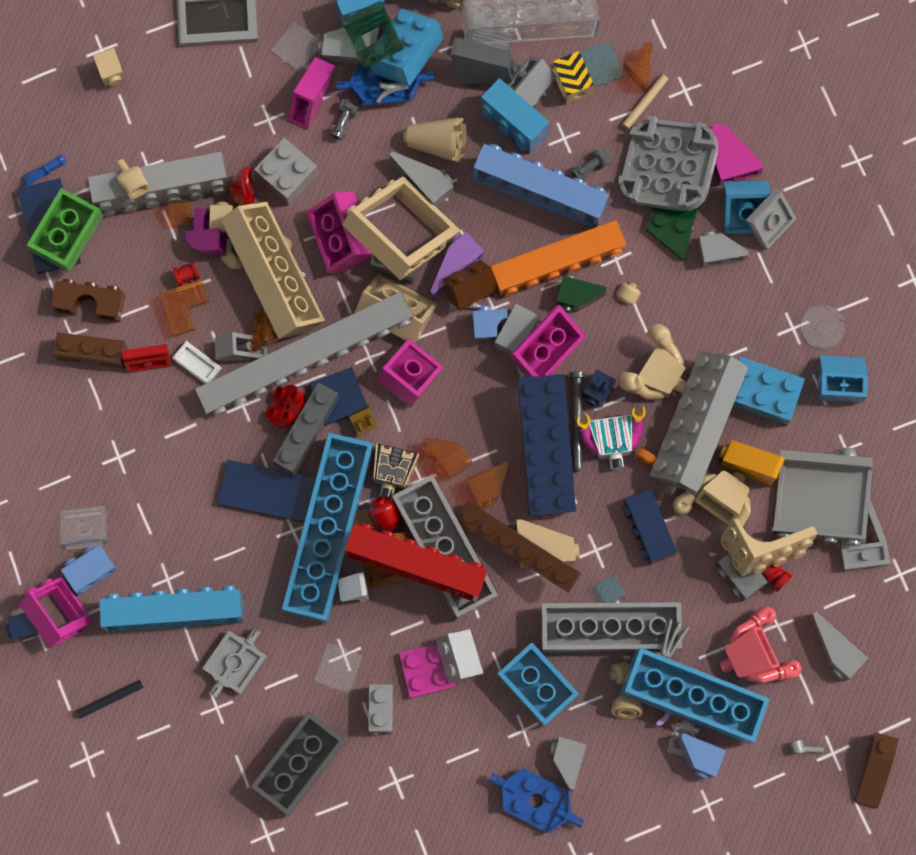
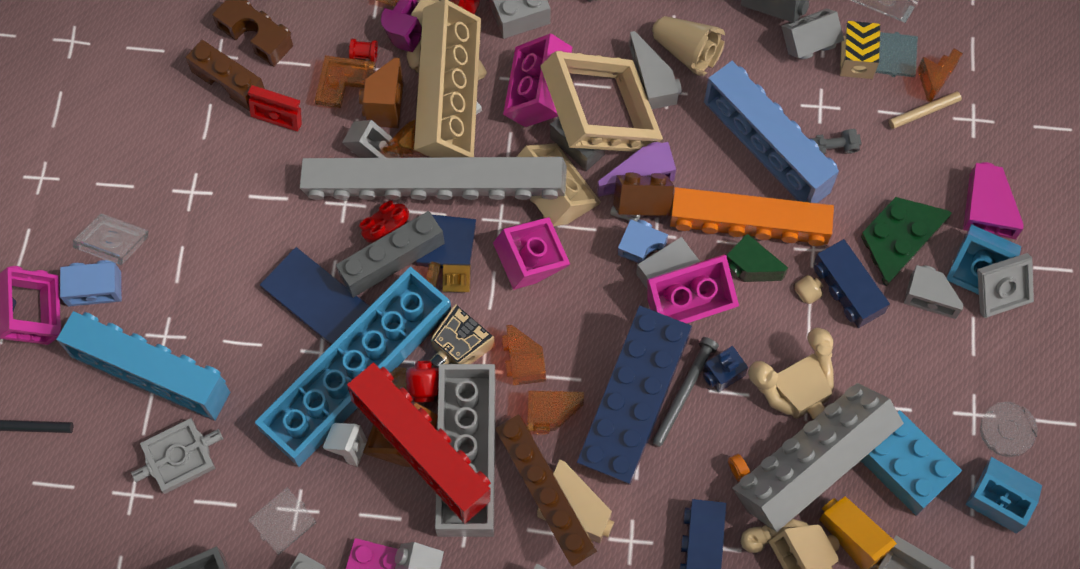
camera: 30 degrees right, 10 degrees down
white tile [172,341,222,384] -> none
dark azure brick [481,78,549,154] -> none
torso [575,405,646,470] -> none
light grey tile [619,116,718,211] -> none
none -> dark orange slope [359,58,404,128]
none -> clear orange tile [426,261,441,287]
none -> dark blue brick [813,239,890,328]

